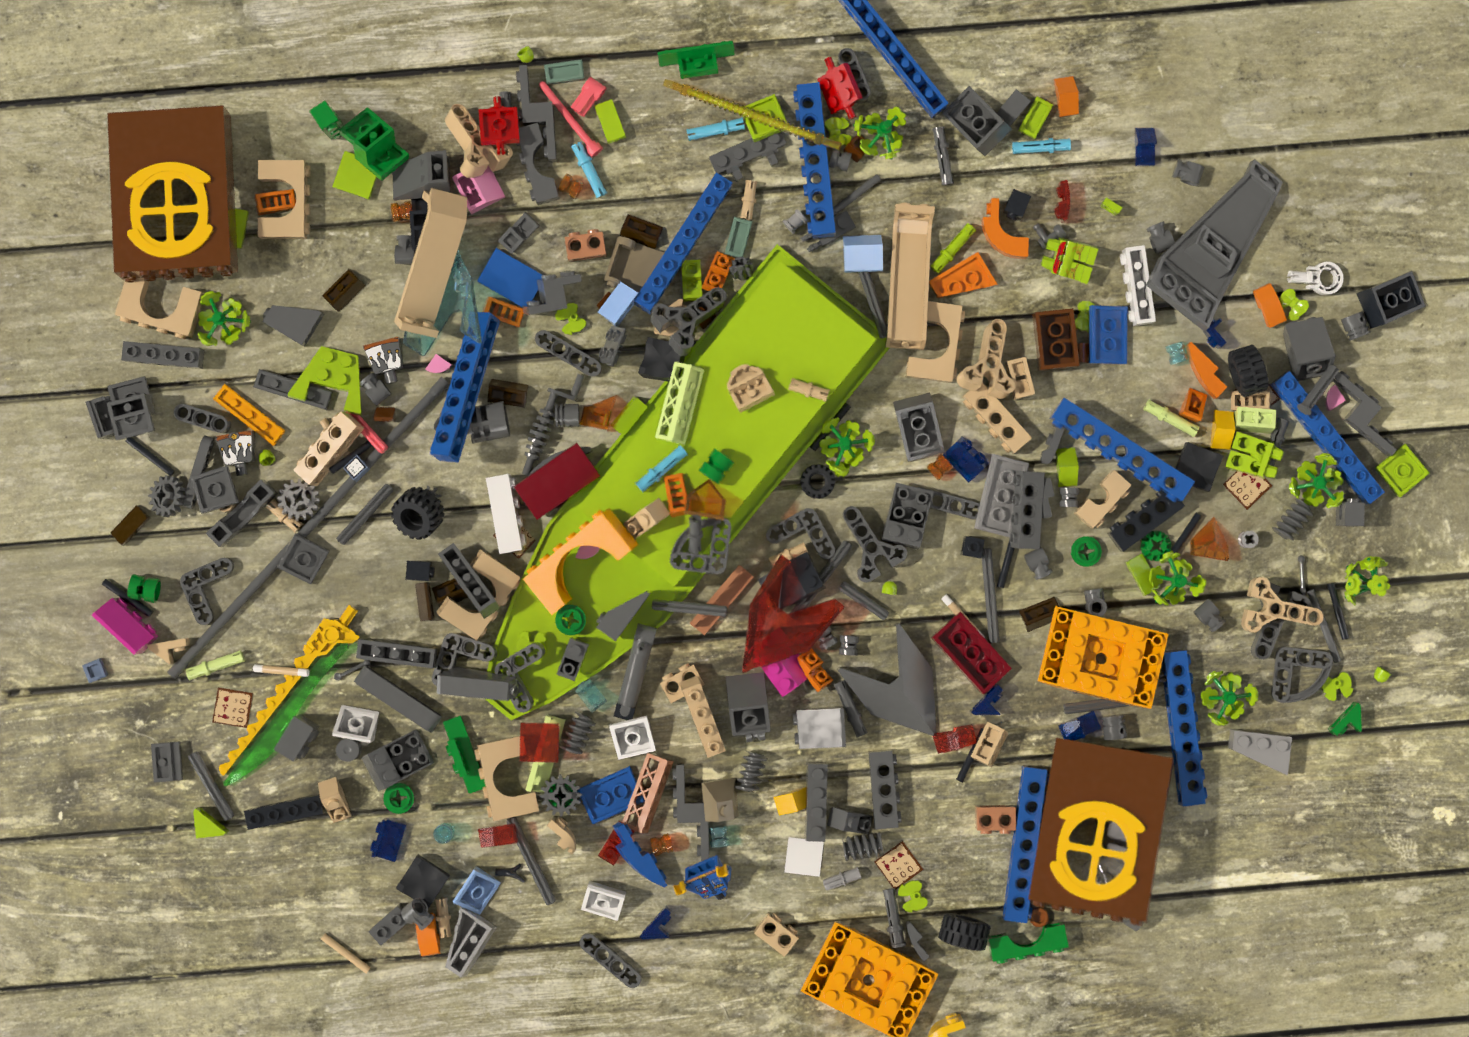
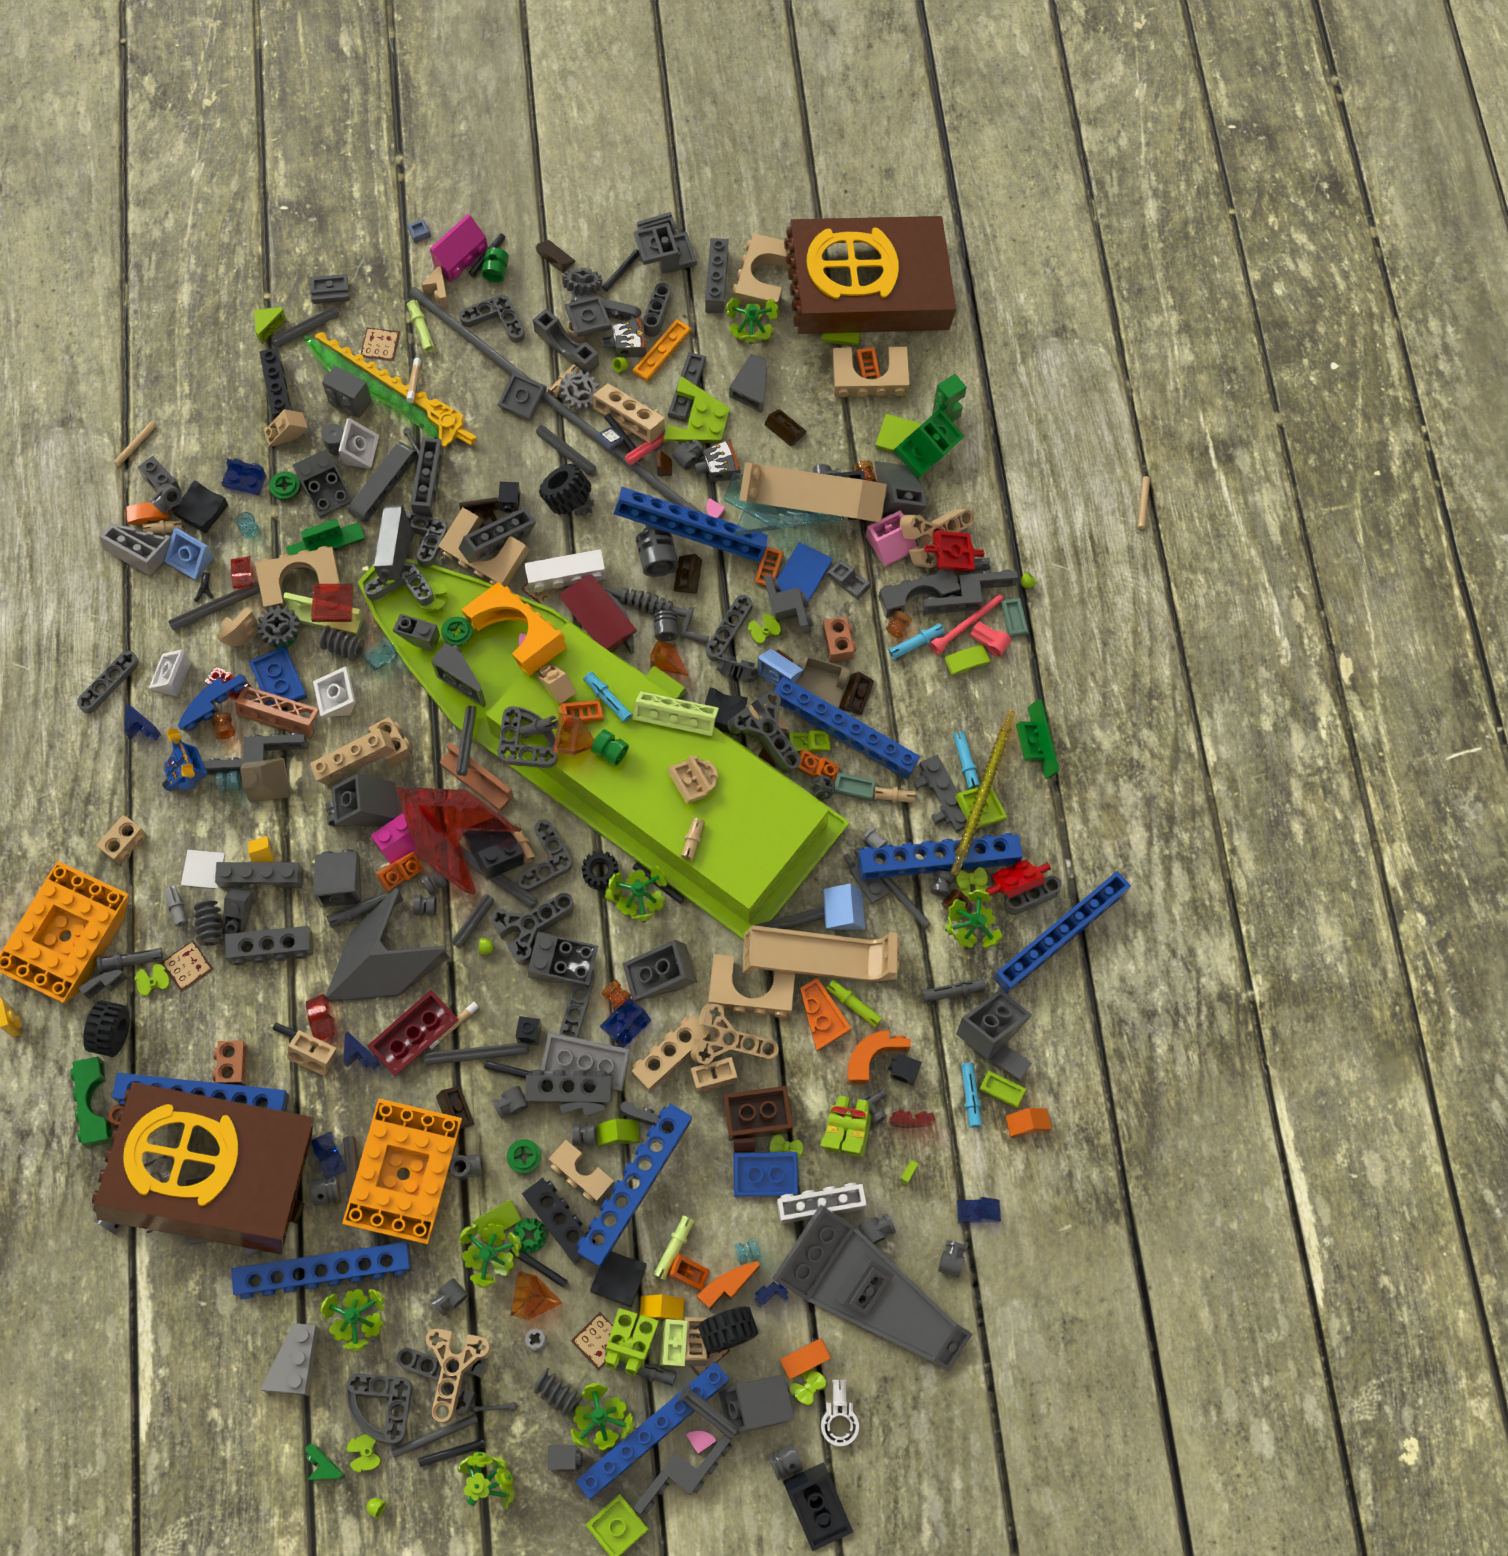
camera: 85 degrees right, 20 degrees down
dark grey piece [613,623,657,720] -> none
dark grey piece [735,750,768,793] -> none

